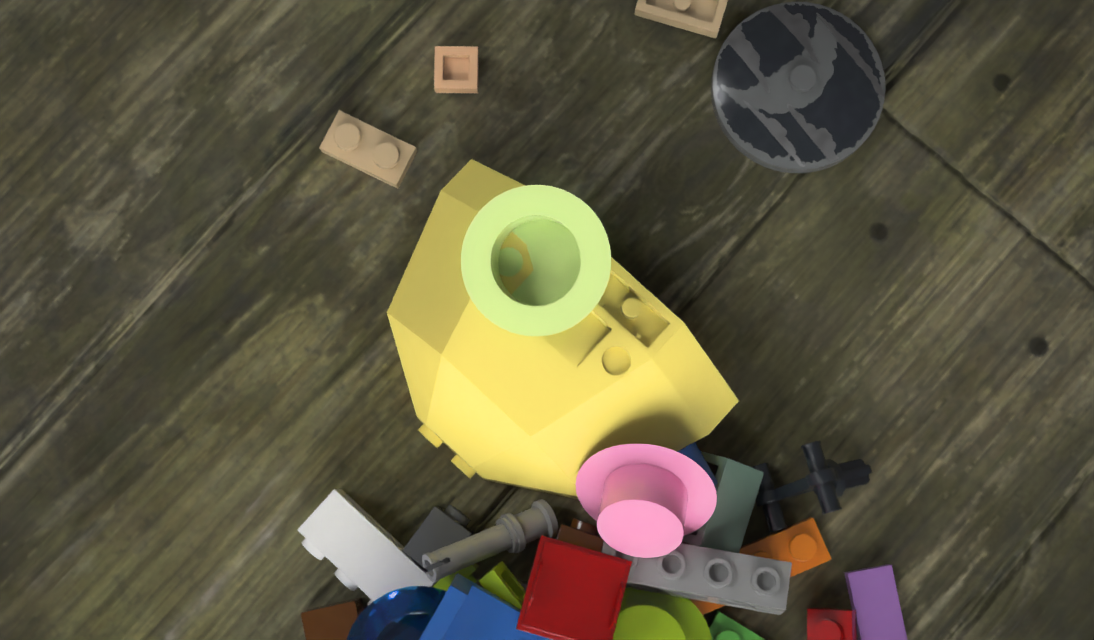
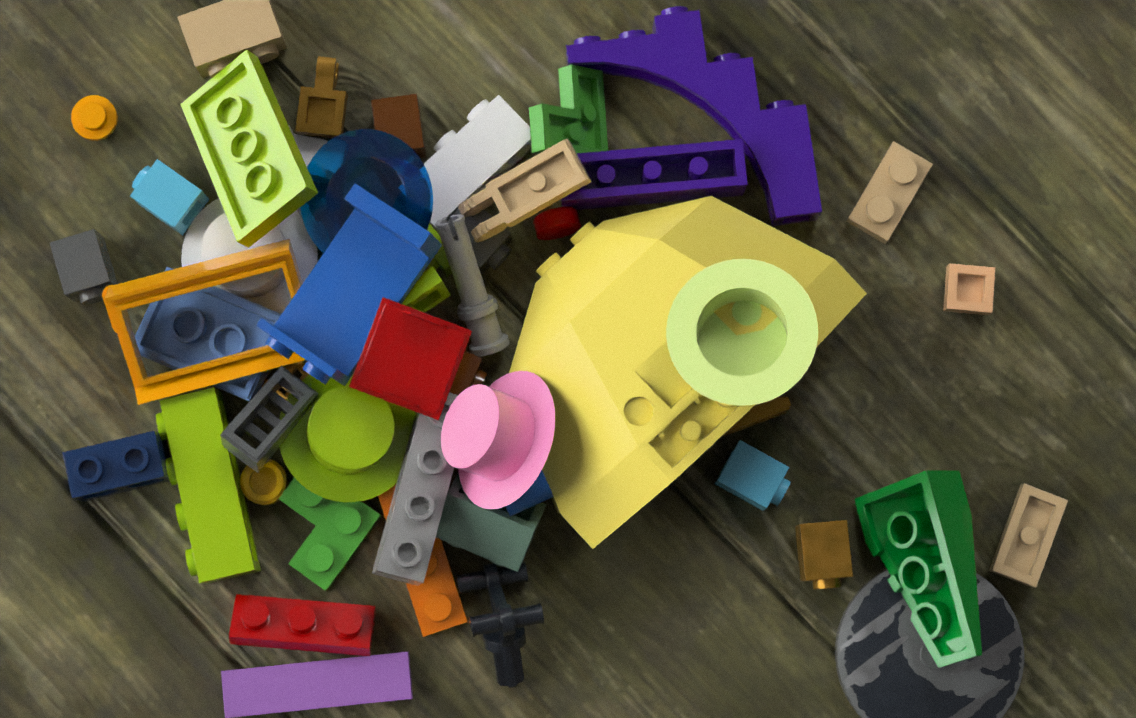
camera: 90 degrees right, 0 degrees up
none -> tan hinge [458,139,592,242]
none -> bright green plate [529,65,608,154]
none -> red tile [533,207,581,240]
none -> dark purple brick [561,139,747,210]
none -> dark purple arch [566,6,822,226]
none -> medium azure brick [714,440,791,511]
none -> pearl gold brick [795,520,853,590]
none -> green wedge [854,470,982,668]

